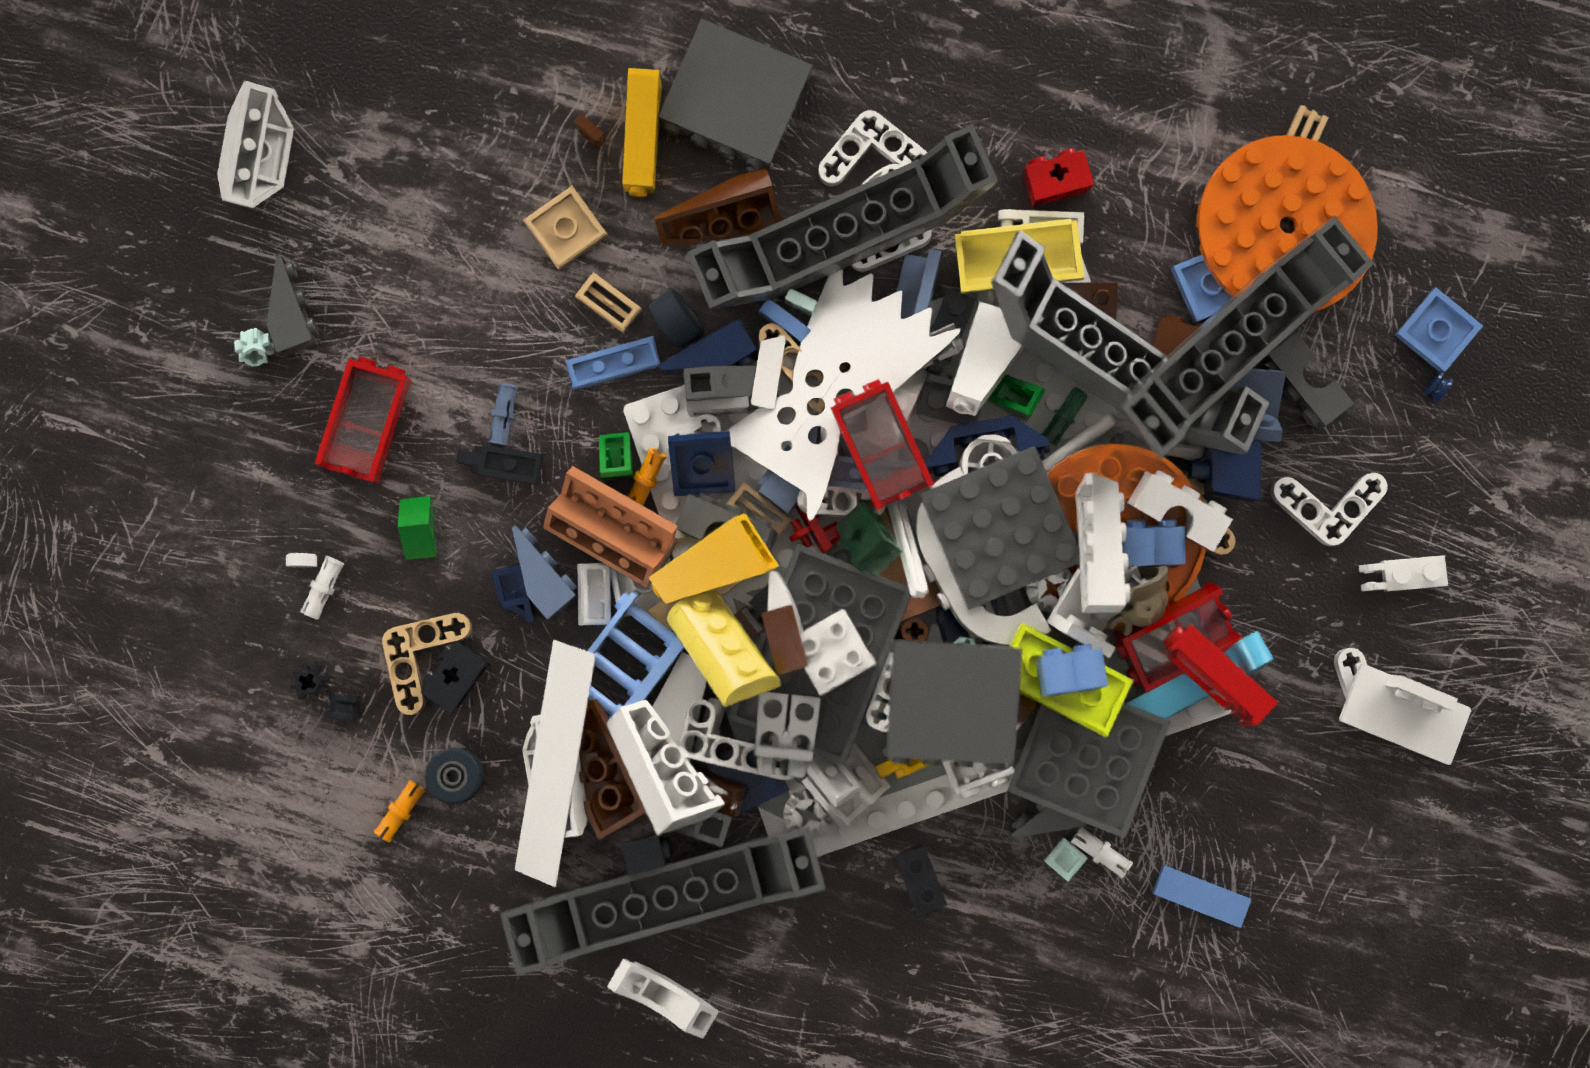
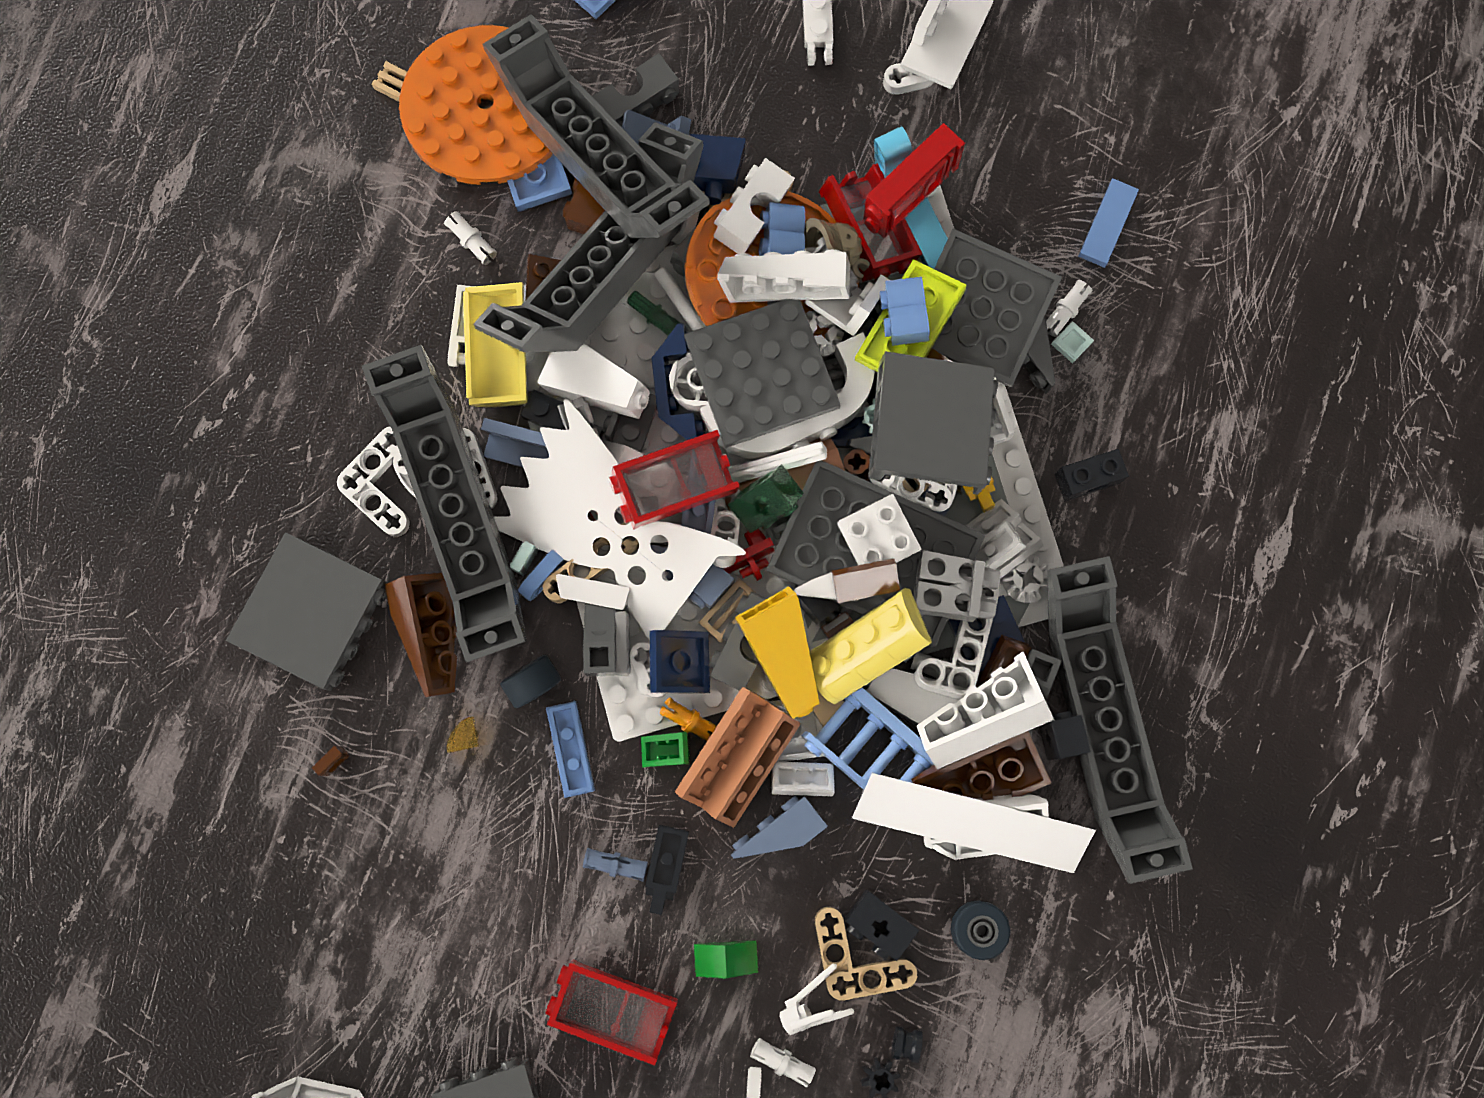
camera: 85 degrees left, 5 degrees down
light orange pin [373,780,426,842] -> none
dark blue slope [491,564,535,623] -> none
tan tile [523,186,608,270] -> none
tan tile [575,272,642,334] -> none
white arch [607,959,719,1038] -> none
yellow slope [622,68,662,197] -> none
dark blue slope [659,319,757,375] -> none
green slope [987,375,1046,422] -> none
red brick [1022,149,1094,207] -> none
white beam [1271,473,1387,546] -> none
none -> white pin [444,211,497,265]
none -> clear yellow tile [447,716,479,753]
none -> white plant [780,963,854,1035]

